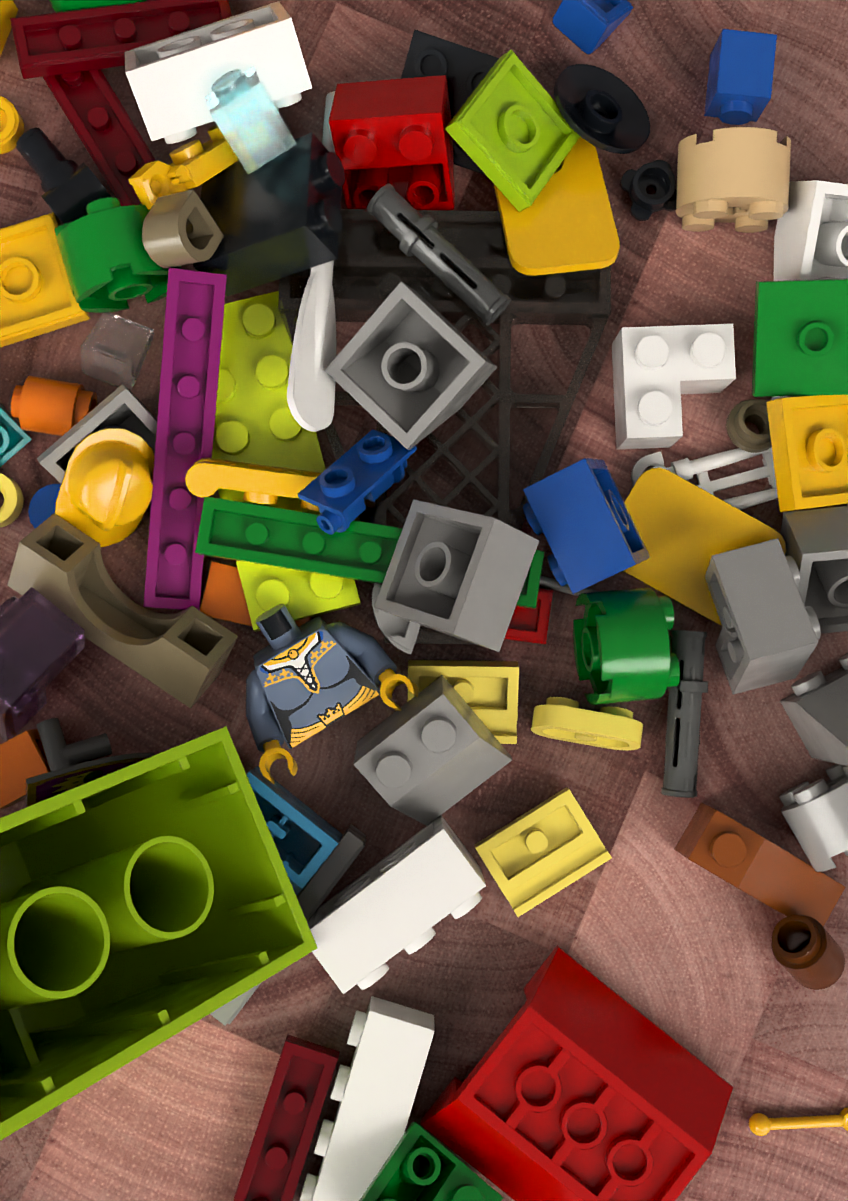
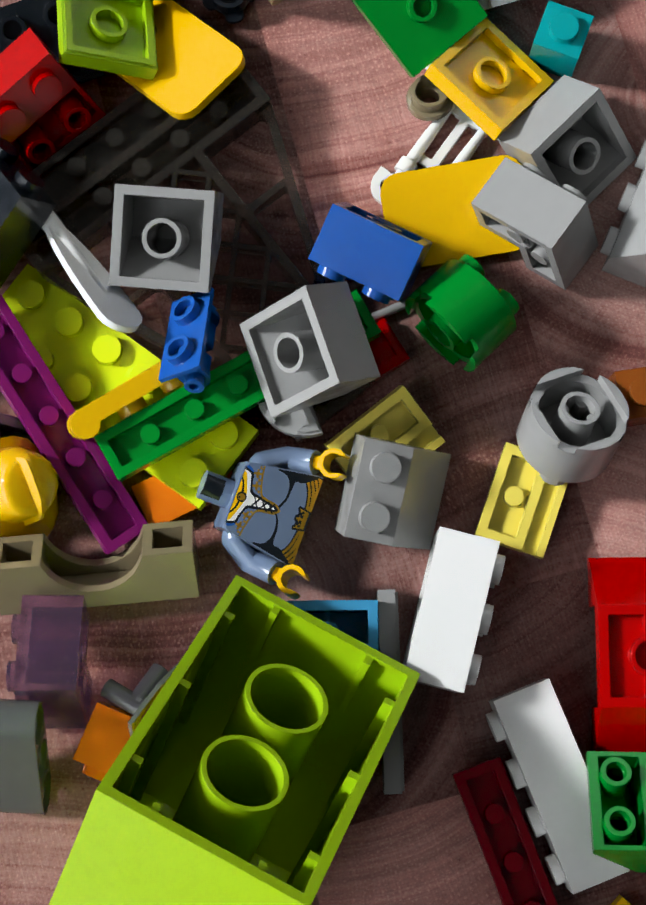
camera: 30 degrees left, 5 degrees down
dark grey pin [366,183,511,326] -> none
light yellow plate [531,697,643,750] -> none
white brick [612,323,736,450] -> none
dark grey pin [661,630,709,798] -> none
none -> light grey brick [516,367,629,486]

